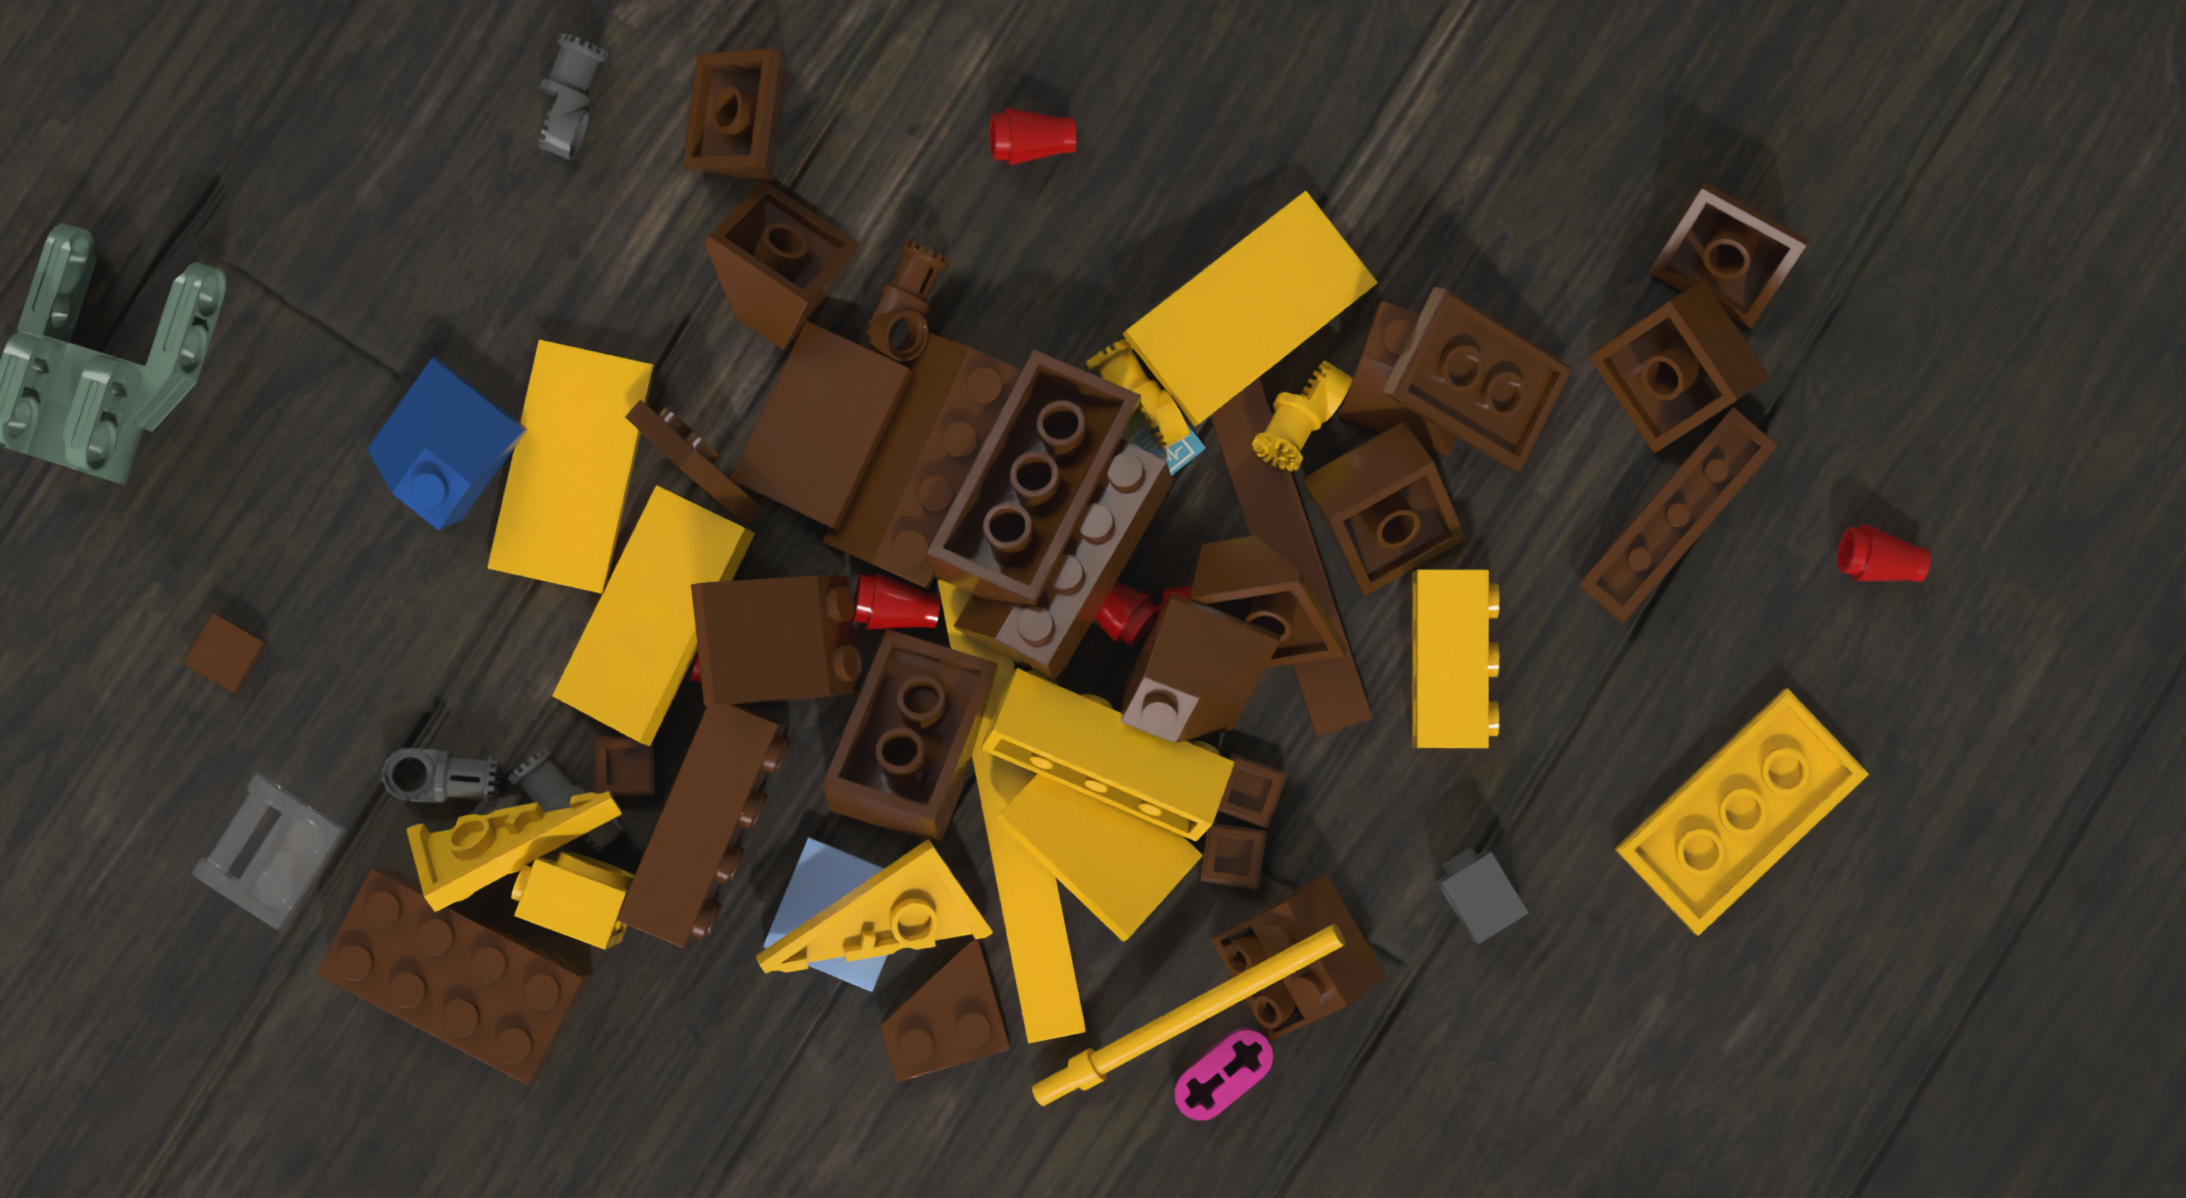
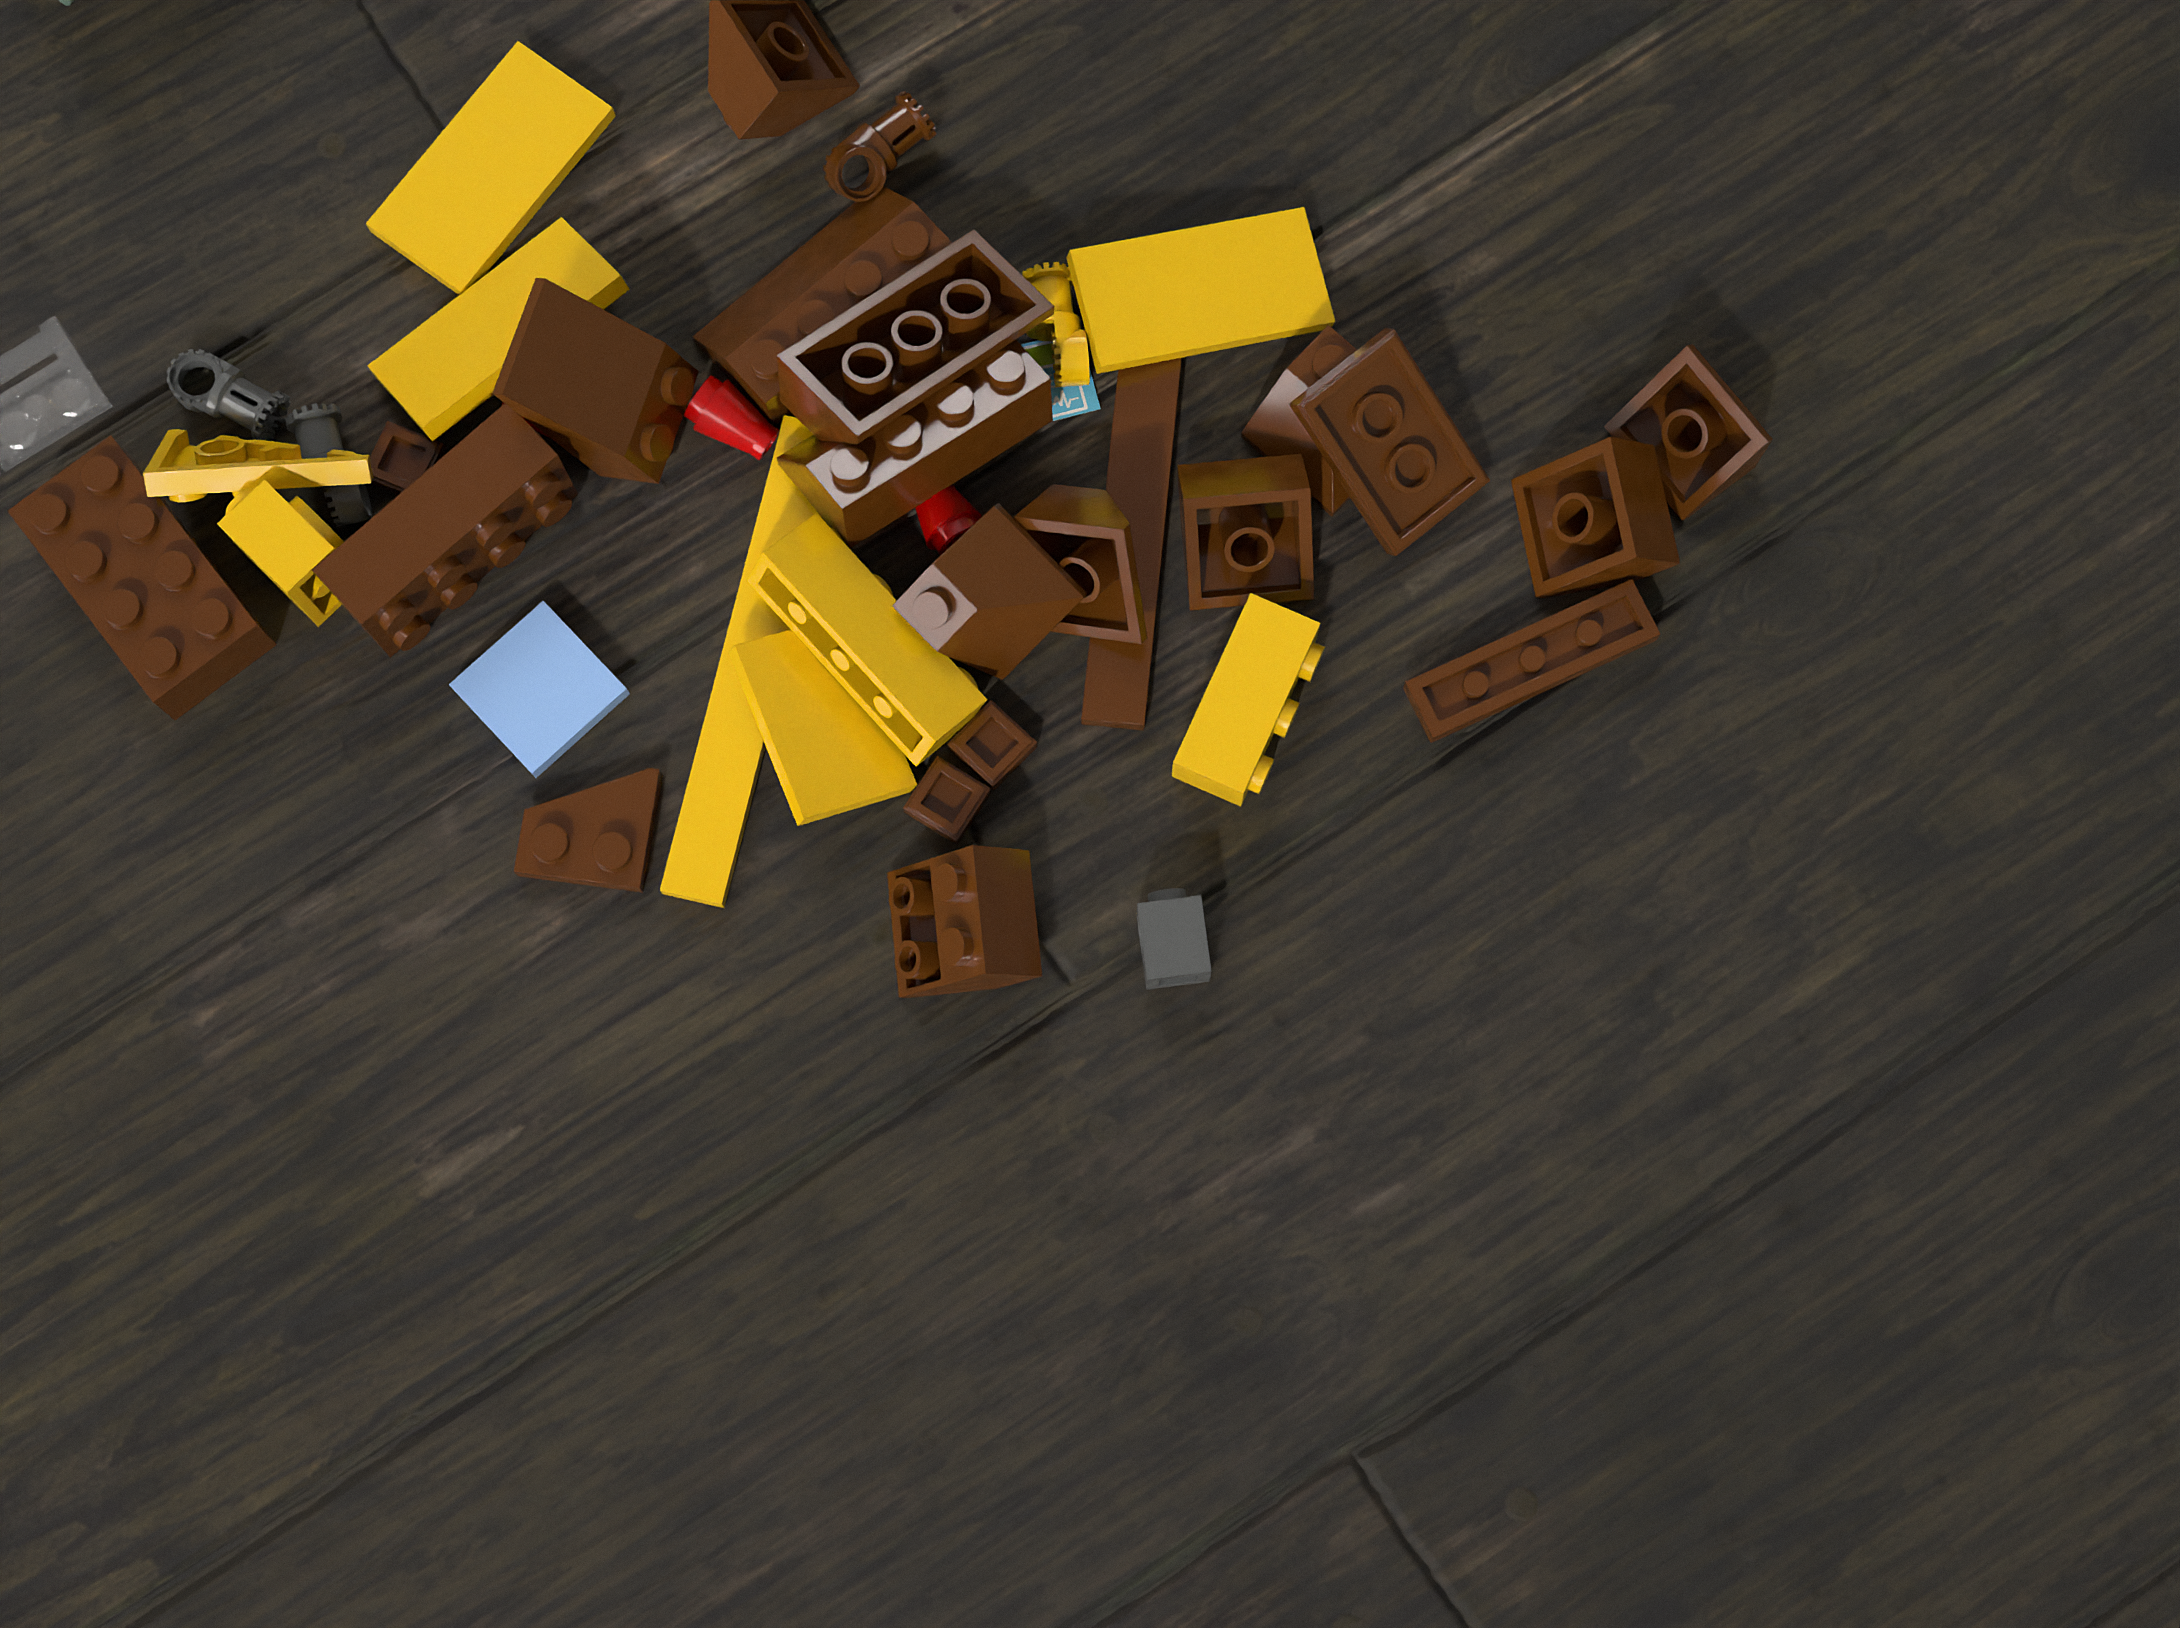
camera: 25 degrees right, 10 degrees down
reddish brown tile [183,613,268,693] -> none
blue slope [367,357,528,530] -> none
reddish brown wing [625,400,762,525] -> none
reddish brown tile [730,321,913,530] -> none
yellow wing [756,839,993,973] -> none
reddish brown slope [822,629,998,846] -> none
red cone [989,107,1076,166] -> none
yellow bar [1032,924,1345,1106] -> none
dark pink beam [1174,1027,1273,1121] -> none
yellow connector [1251,360,1353,471] -> none
yellow tile [1615,688,1869,936] -> none
red cone [1837,524,1931,583] -> none

